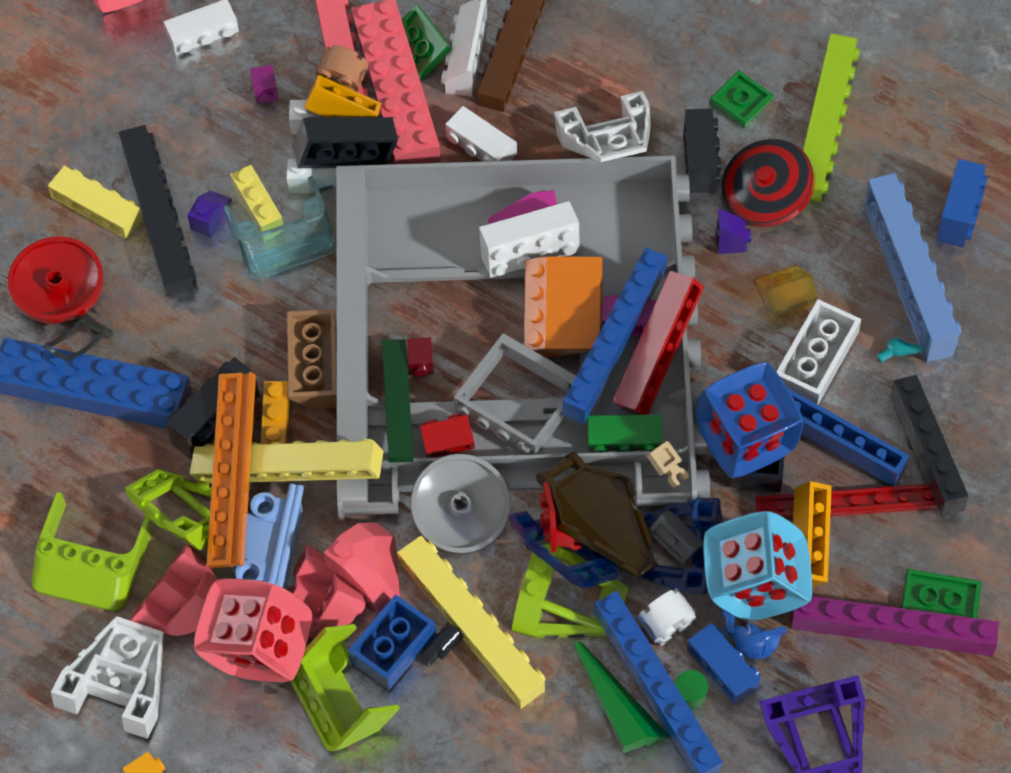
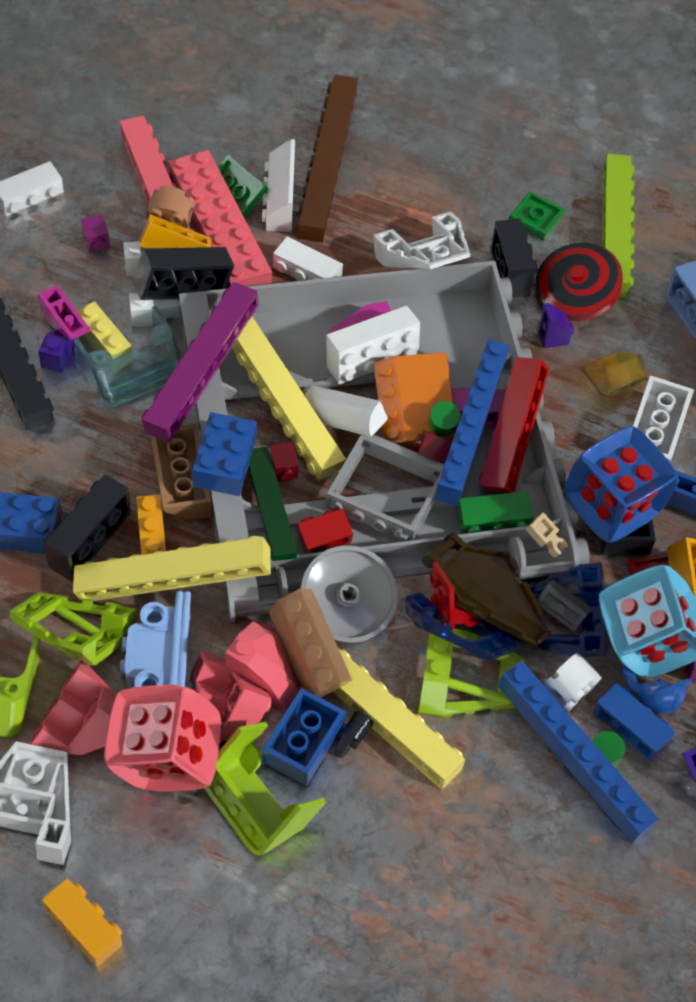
camera: 15 degrees left, 5 degrees down
orange plate [207,372,256,568] -> none
green wedge [574,642,669,754] -> none
none -> dark pink slope [38,285,90,341]
none -> magenta brick [142,282,259,443]
none -> blue brick [192,412,257,496]
none -> light yellow brick [232,317,346,481]
none -> medium nougat slope [268,589,353,698]
none -> white brick [305,385,388,437]
none -> dark red brick [413,429,452,464]
none -> green piece [428,401,461,436]

